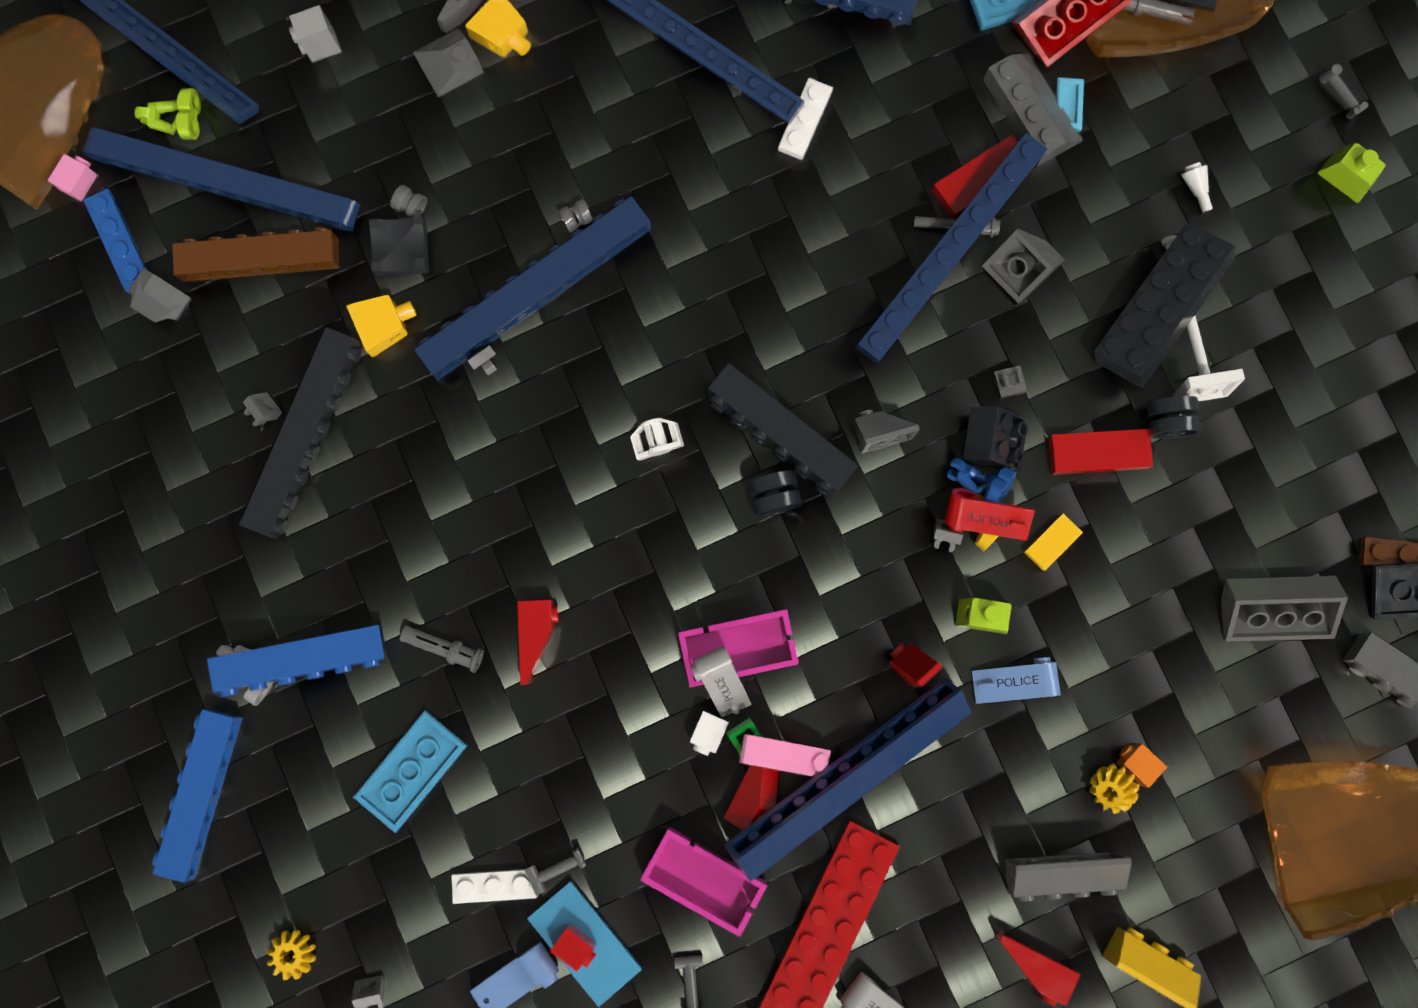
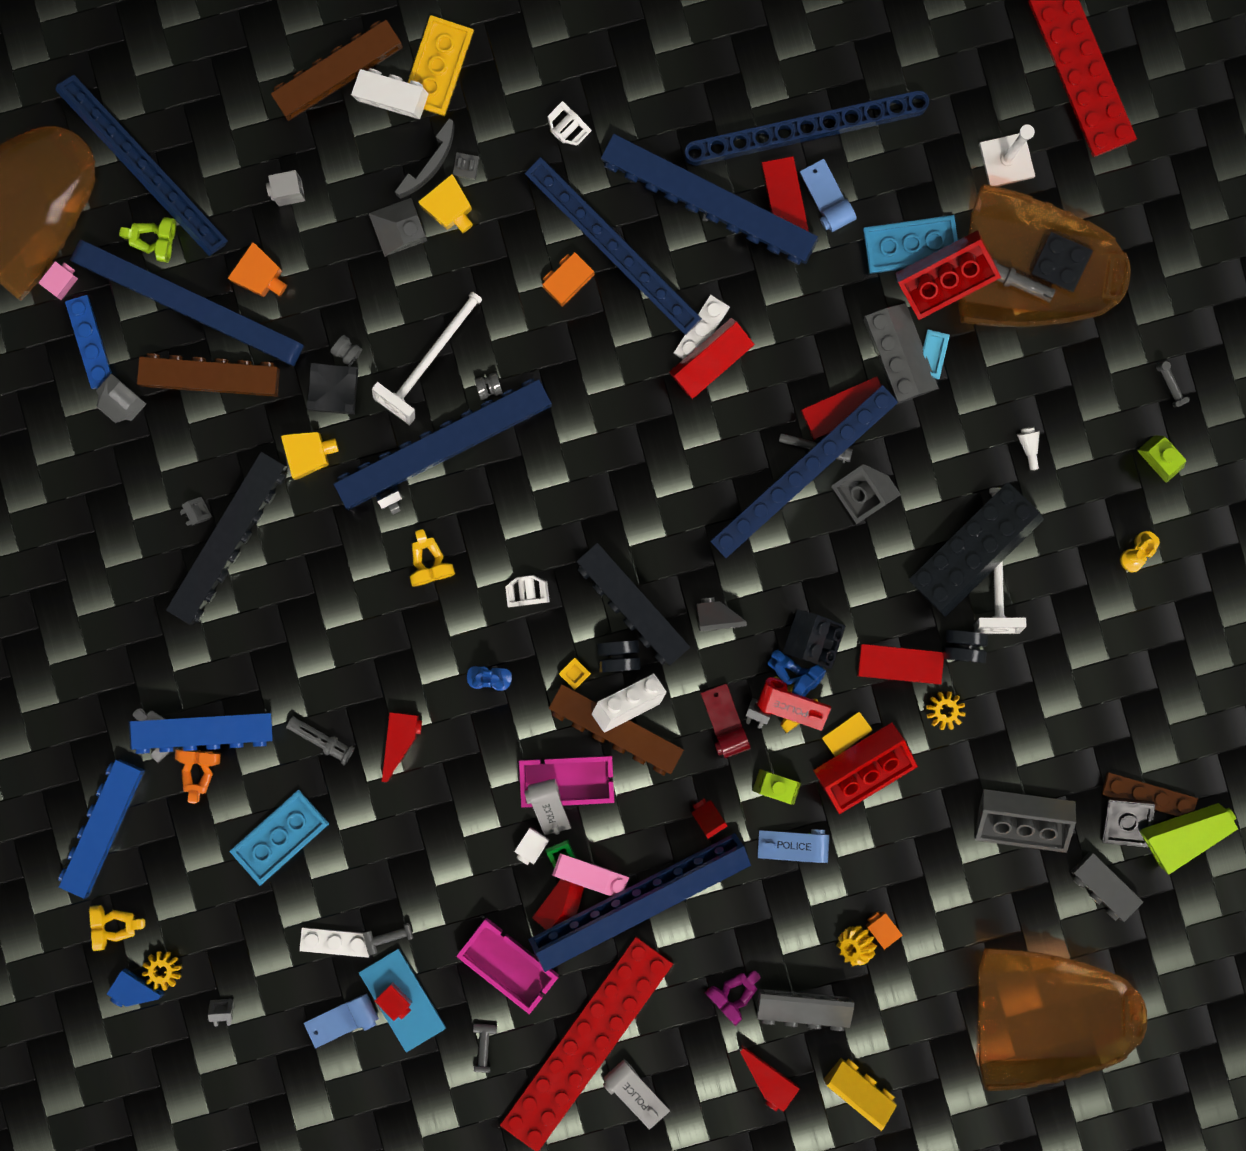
camera: 10 degrees right, 5 degrees up
dark grey tile [993,366,1027,399] -> none
none -> yellow piece [89,905,145,951]
none -> blue slope [107,968,164,1007]
none -> orange piece [175,748,221,804]
none -> orange torso [228,243,287,297]
none -> white tile [372,292,482,426]
none -> yellow piece [410,529,455,586]
none -> blue piece [467,666,512,691]
none -> orange brick [542,252,595,307]
none -> reddish brown brick [549,684,684,776]
none -> yellow plate [559,658,591,690]
none -> white brick [592,674,667,733]
none -> red piece [669,318,755,399]
none -> dark red door [701,683,751,758]
none -> magenta piece [705,971,761,1026]
none -> red slope [813,723,918,814]
none -> yellow gear [926,691,965,730]
none -> yellow piece [1120,531,1160,573]

